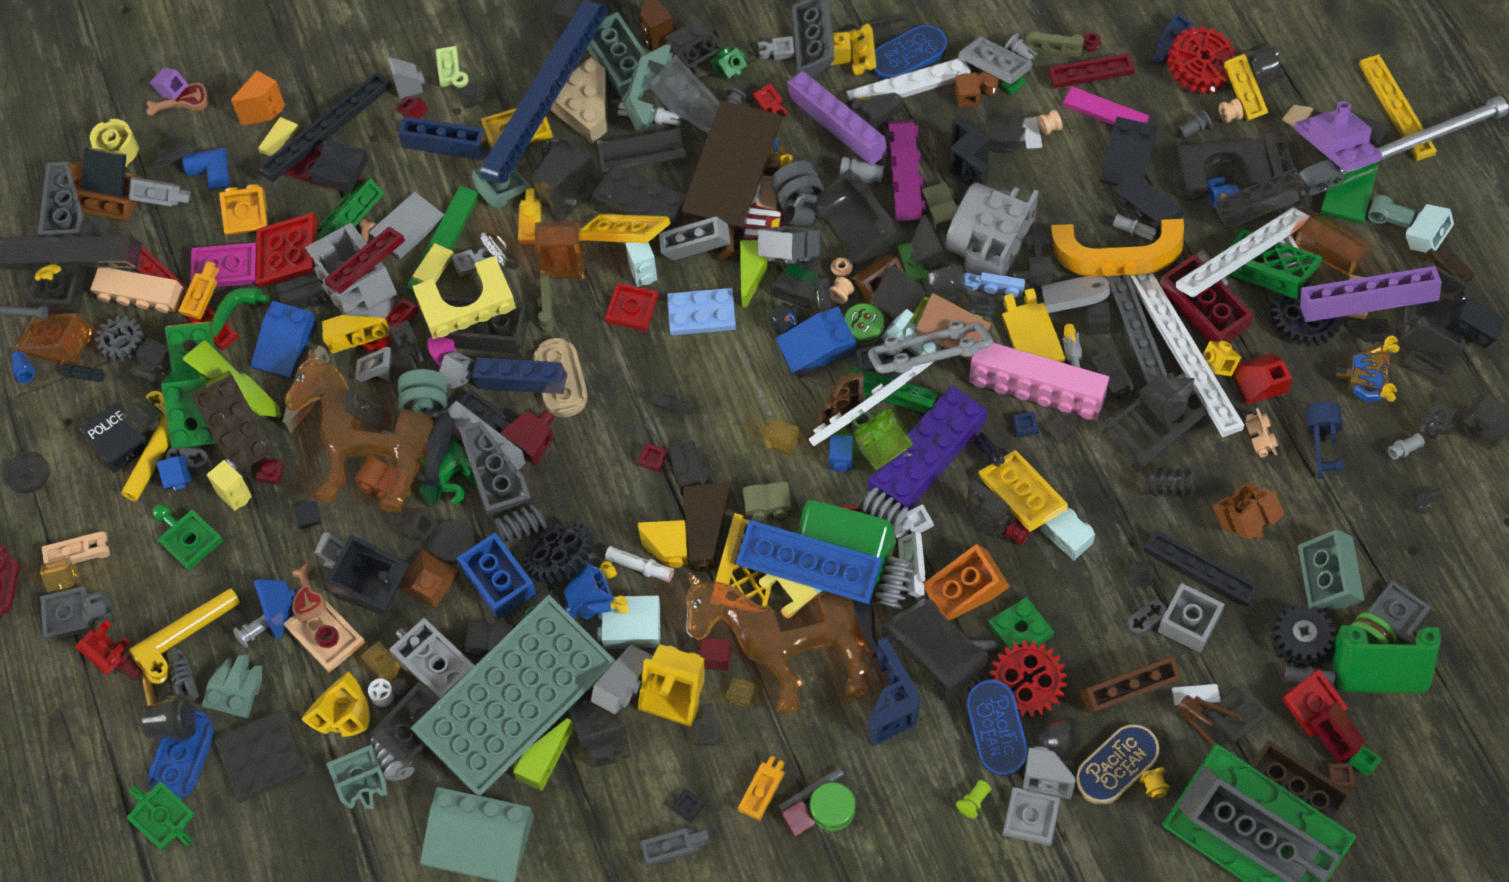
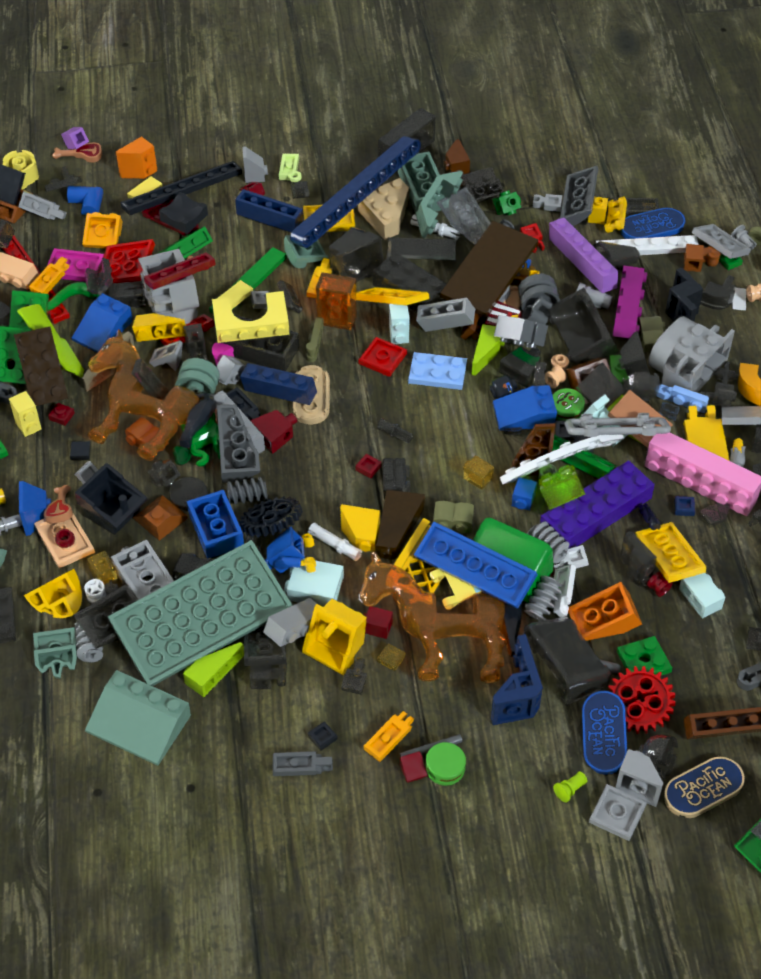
camera: 10 degrees right, 10 degrees down
light grey tile [369,192,444,259] -> none
yellow brick [1139,767,1169,799] -> none
none -> clear smoke bracket [85,258,113,295]

